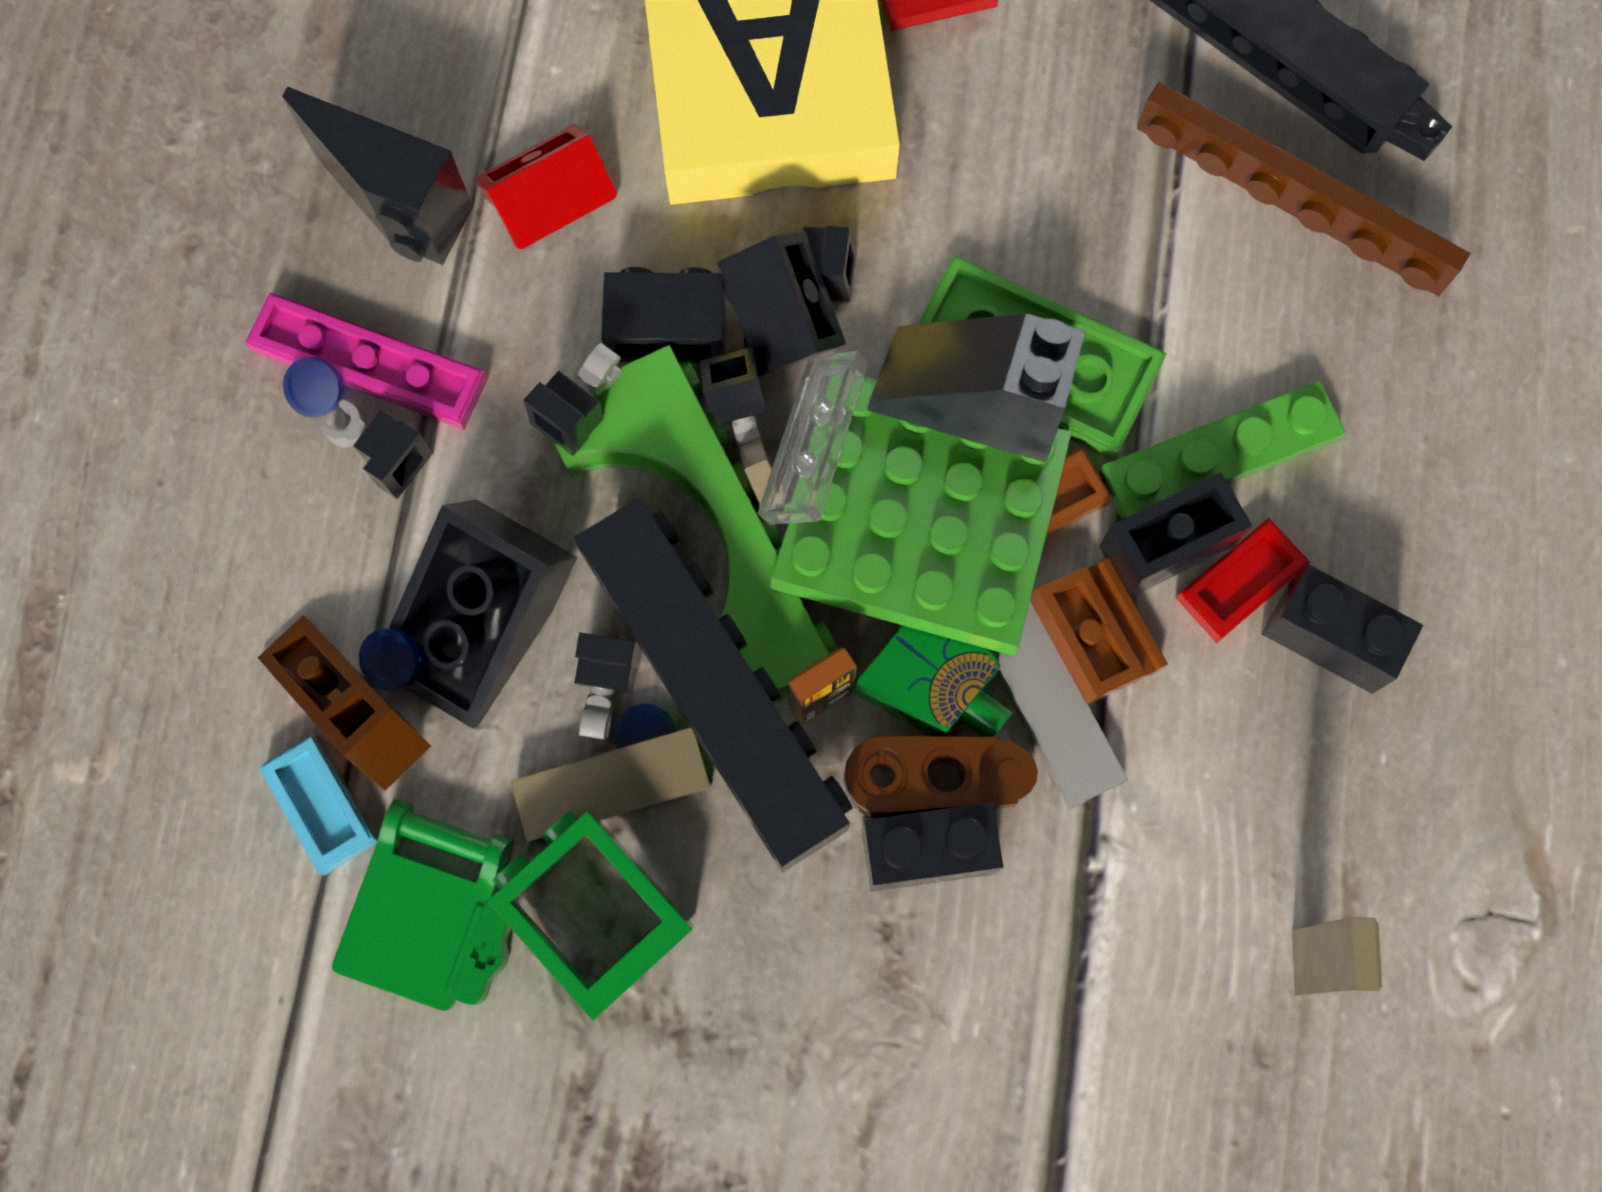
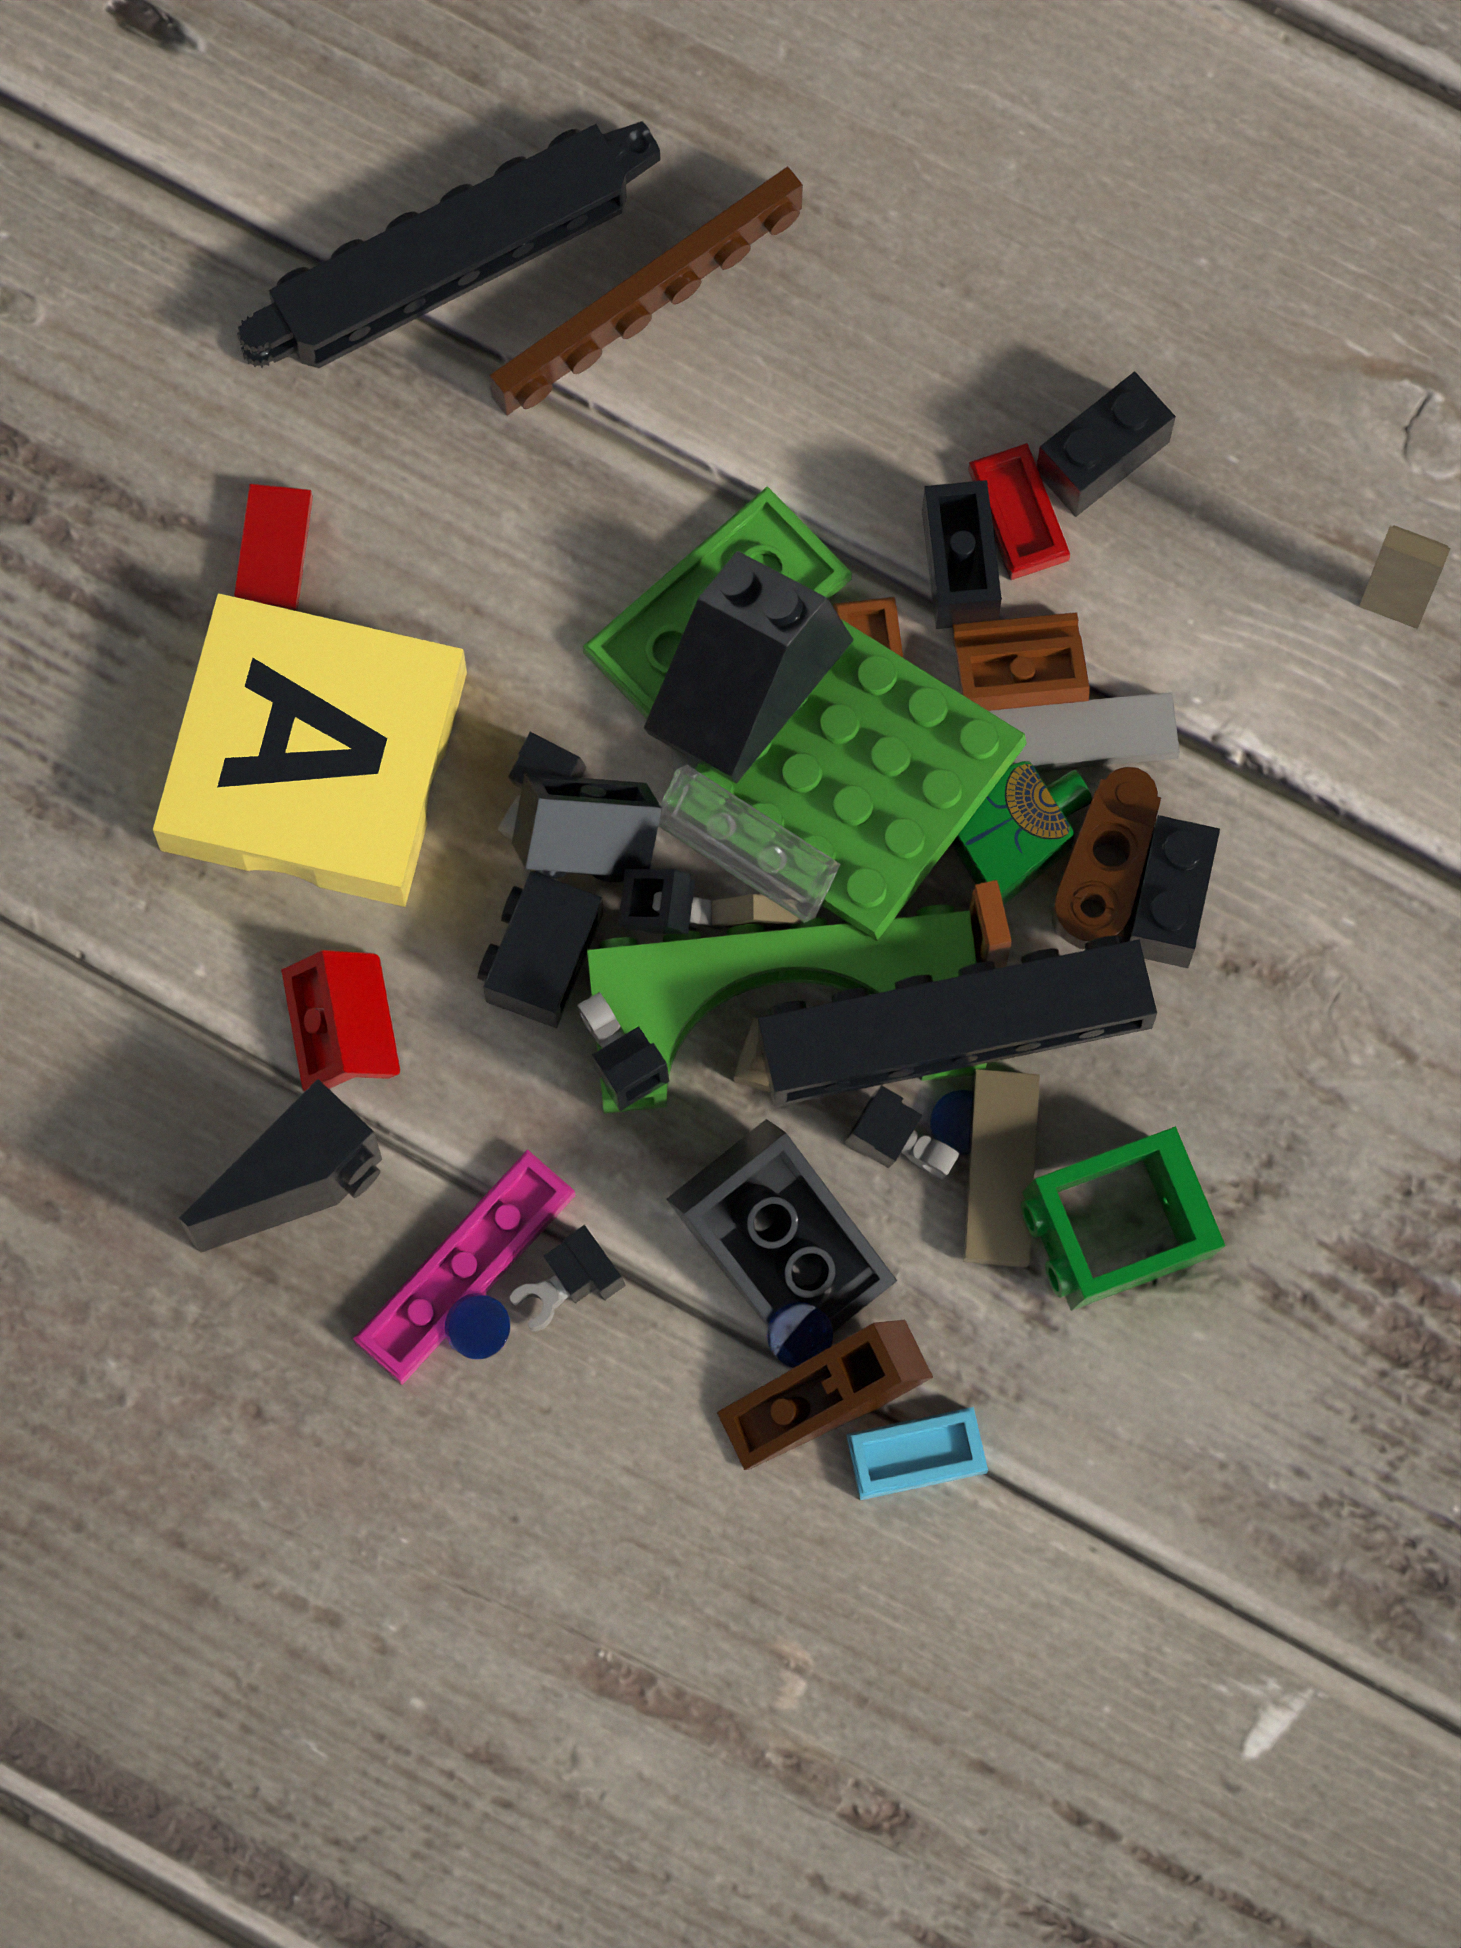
camera: 70 degrees left, 0 degrees up
green piece [332,799,514,1011] -> none
bright green plate [1099,381,1346,520] -> none

